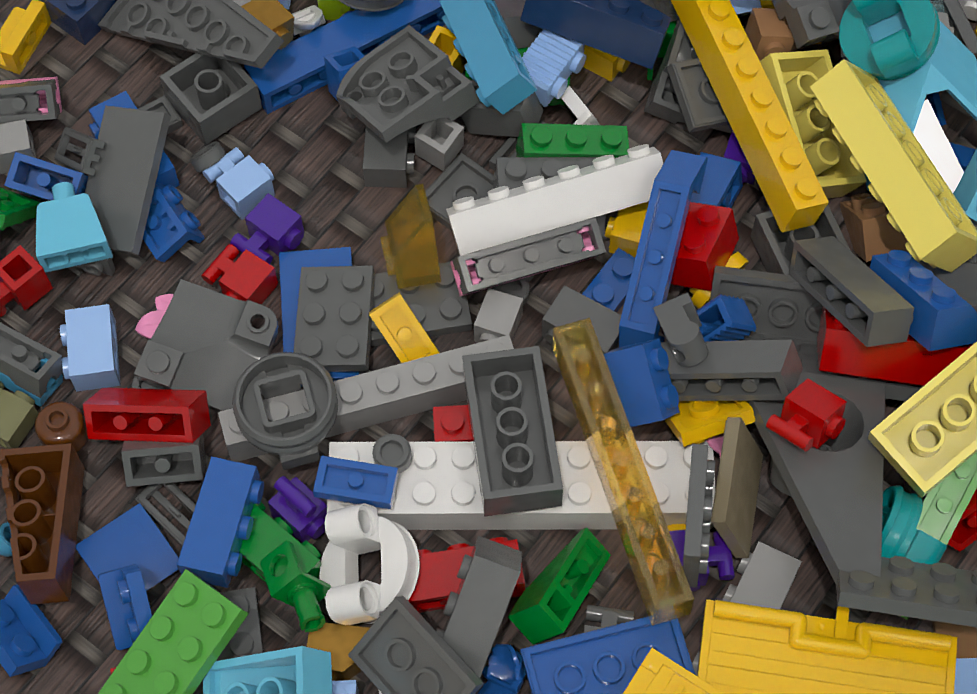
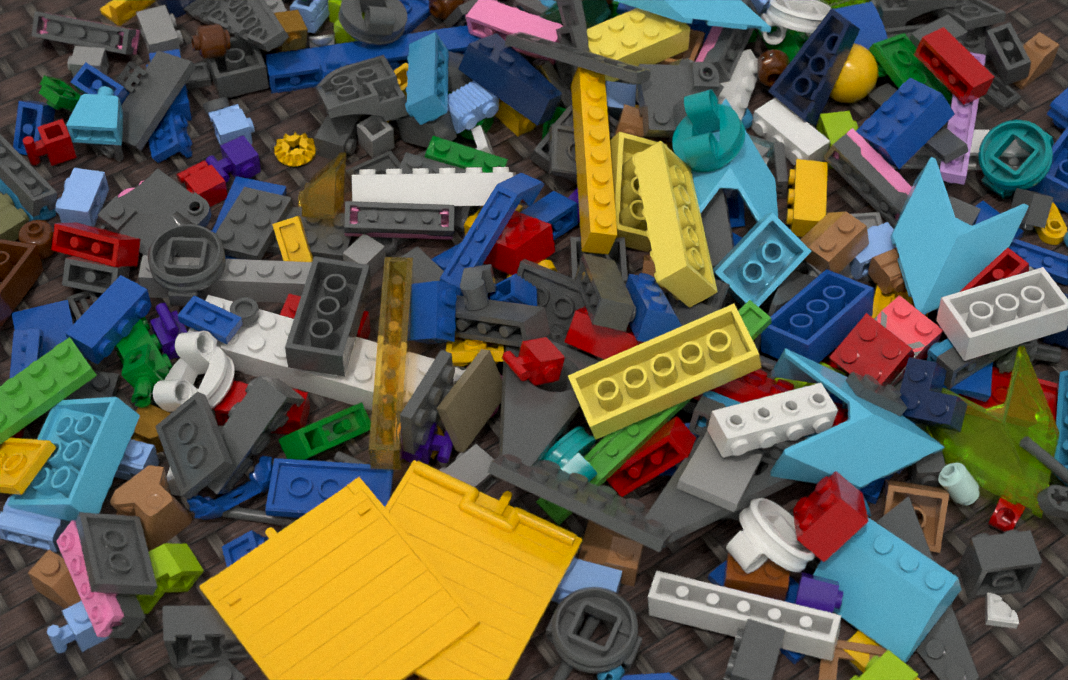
camera: 15 degrees right, 10 degrees down
none -> light grey brick [136,5,184,55]
none -> reddish brown head [191,24,231,59]
none -> yellow gear [274,131,316,166]

